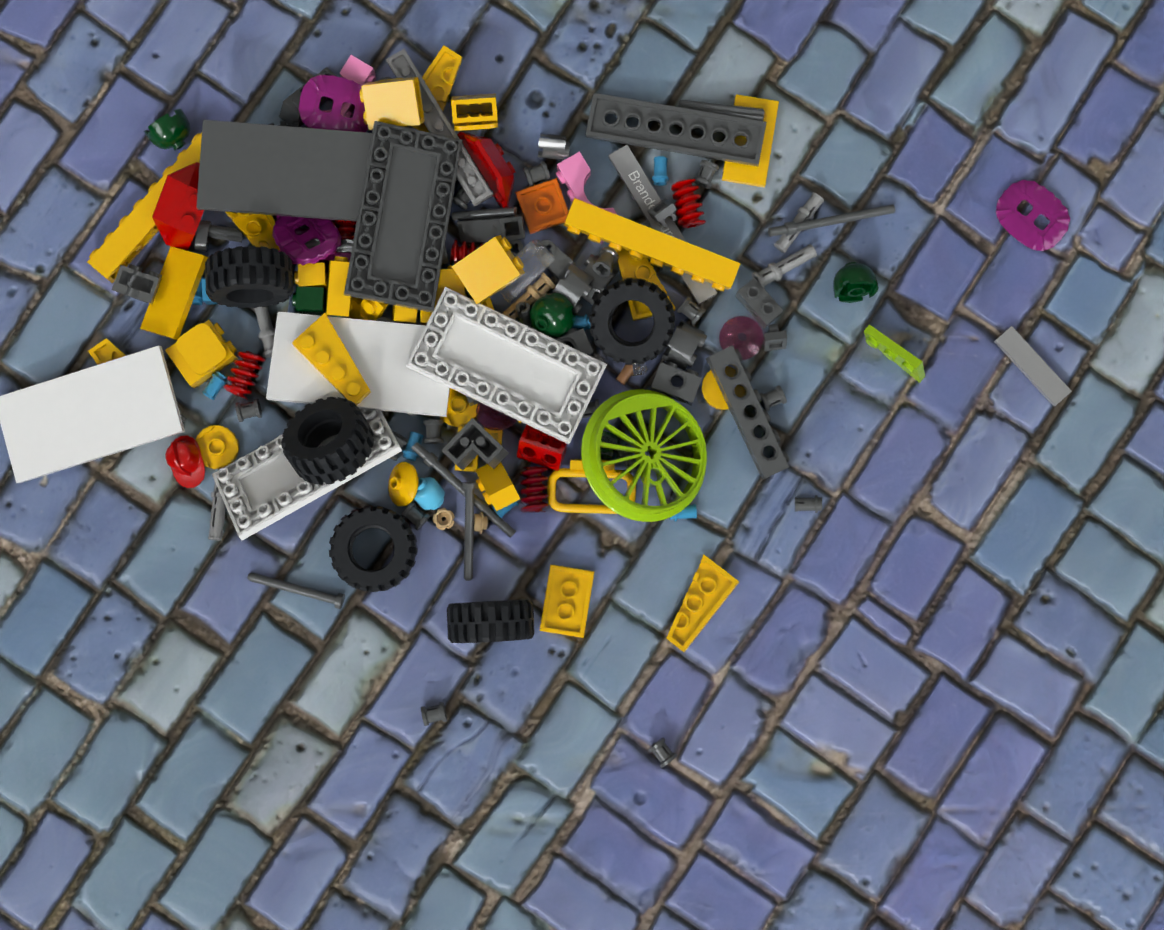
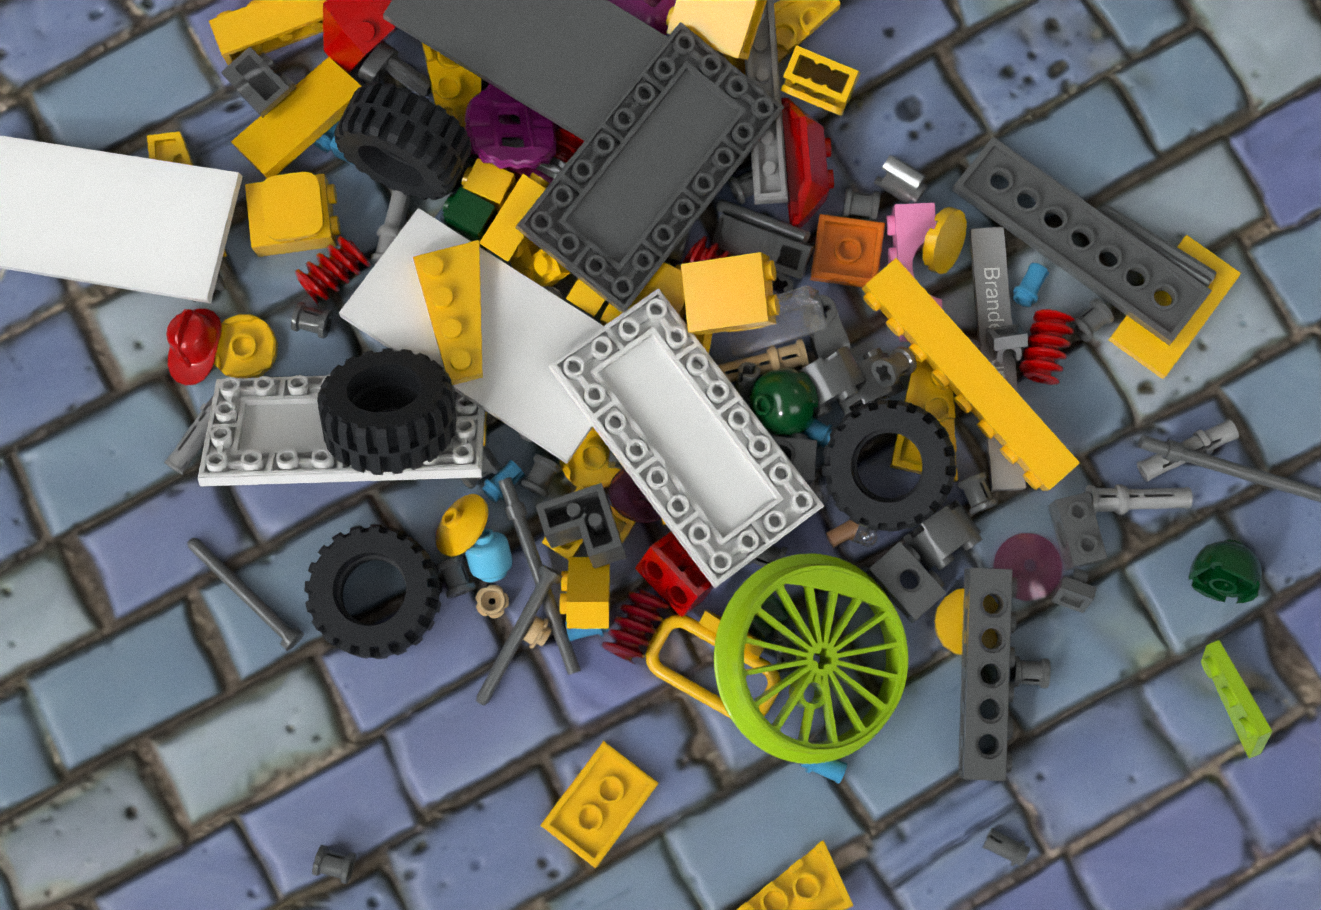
camera: 30 degrees right, 5 degrees down
dark azure pin [202,371,227,400] -> none
black tyre [447,600,535,643] -> none
none -> yellow tile [923,207,967,274]

